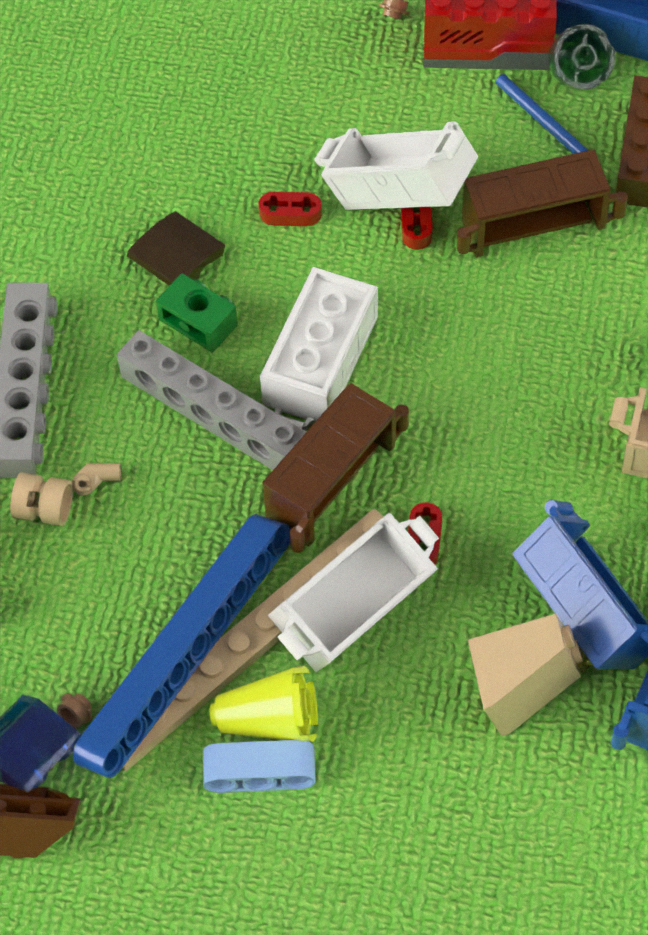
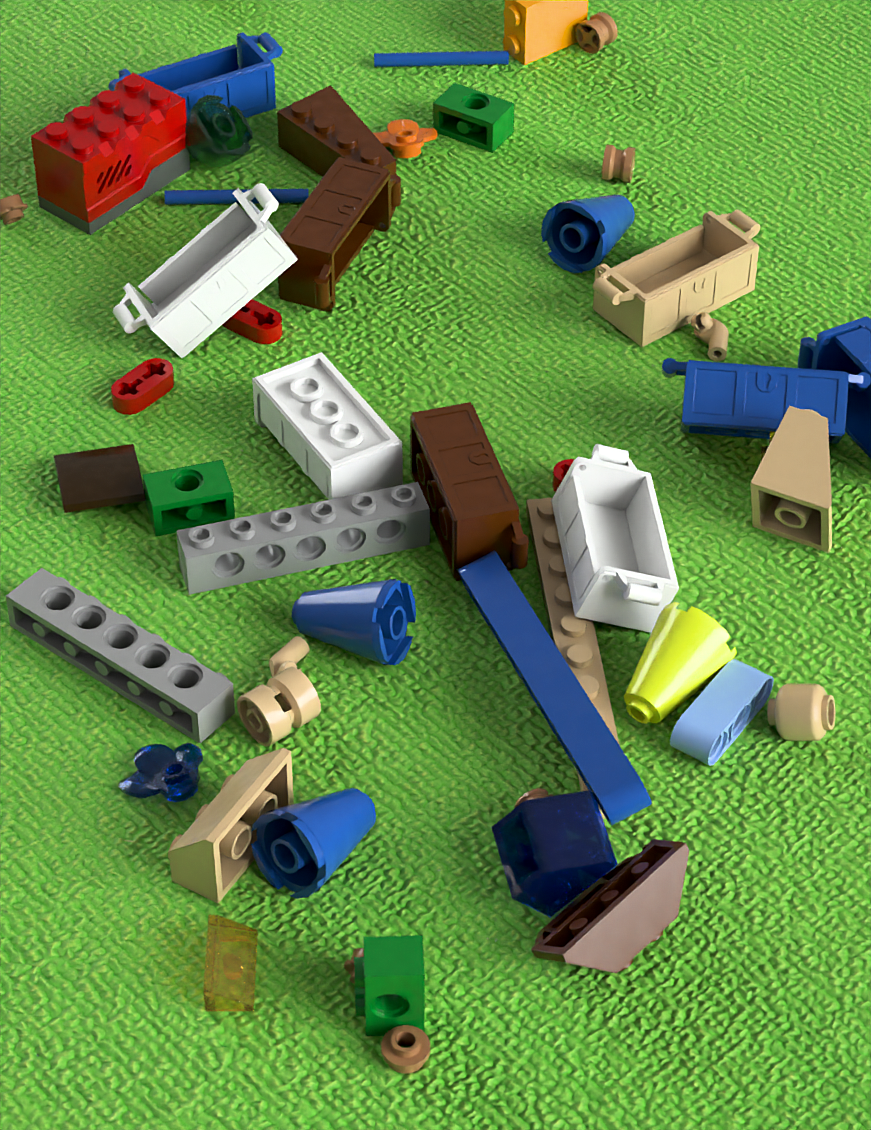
camera: 55 degrees left, 15 degrees down
none -> blue cone [292,579,416,665]
none -> tan head [767,683,836,741]

